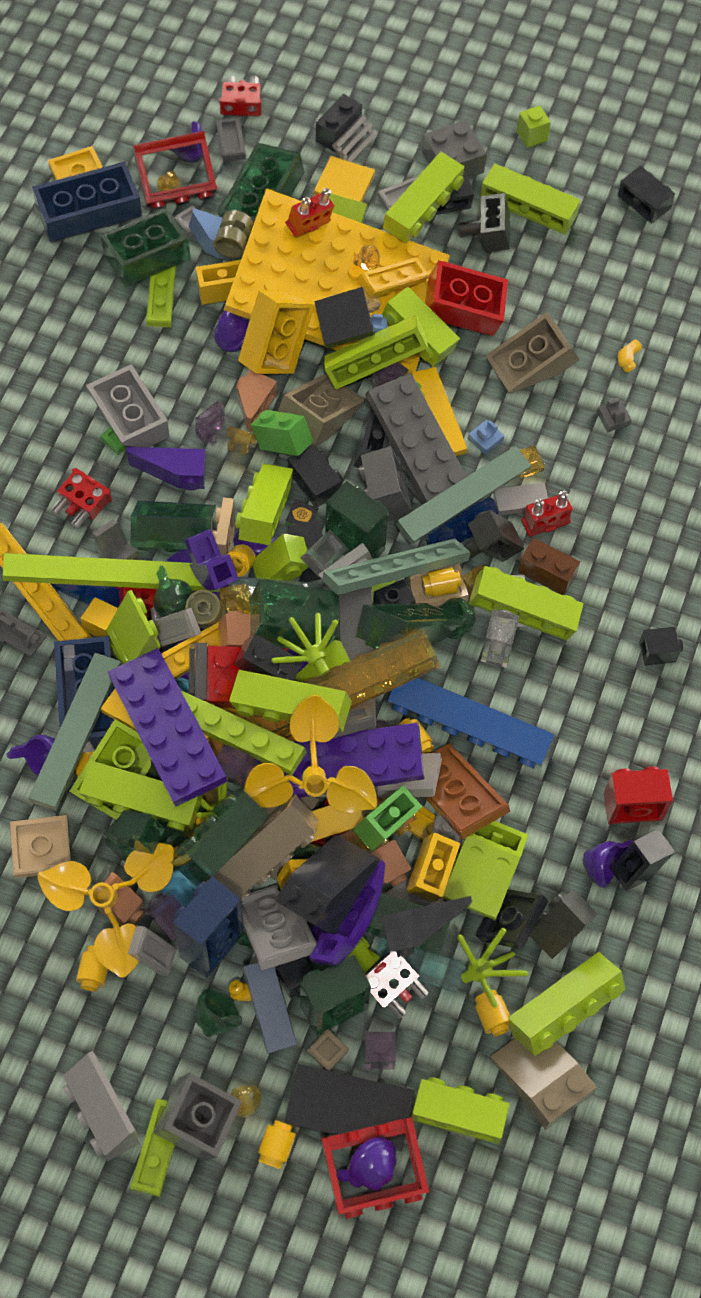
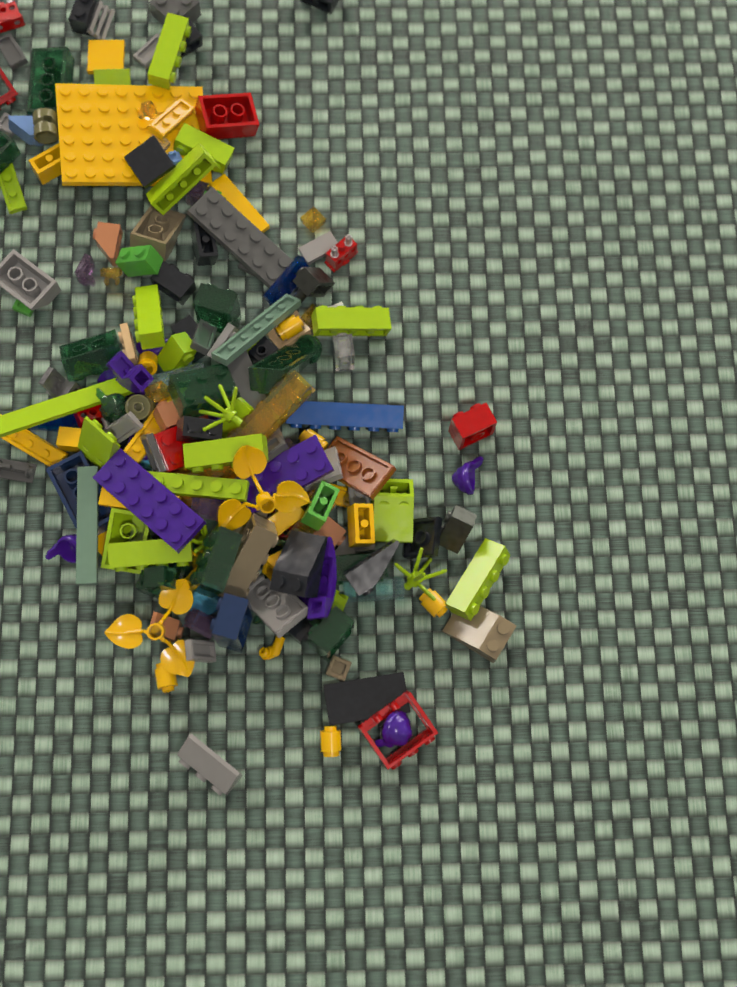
camera: 25 degrees left, 10 degrees up
tan tile [10,815,71,878] -> none
red piece [51,468,112,528] -> none
dark purple slope [127,447,206,491] -> none
lime tile [130,1098,175,1198] -> none
dark grey brick [153,1073,242,1161] -> none
clear green hat [196,989,242,1037] -> none
dark purple hat [214,311,250,352] -> none
clear yellow tile [231,1085,262,1118] -> none
yellow slope [238,290,315,374] -> none
sand blue tile [242,963,297,1054] -> none
red piece [285,188,335,237] -> none
black tile [285,500,319,526] -> none
dark grey brick [359,446,413,523] -> none
piece [360,952,429,1019] -> none
brick [364,1032,396,1070] -> none
sand green tile [396,446,531,545] -> none
lime brick [412,1077,510,1145] -> none
pearl dark grey brick [459,193,510,252] -> none
medium blue tile [468,420,504,455] -> none
lime brick [480,163,581,235] -> none
dark tan slope [485,312,580,394] -> none
reddish brown brick [518,538,580,595] -> none
dark grey tile [597,398,632,432] -> none
black brick [610,829,675,891] -> none
yellow arm [617,339,642,373] -> none
black brick [639,627,683,666] -> none

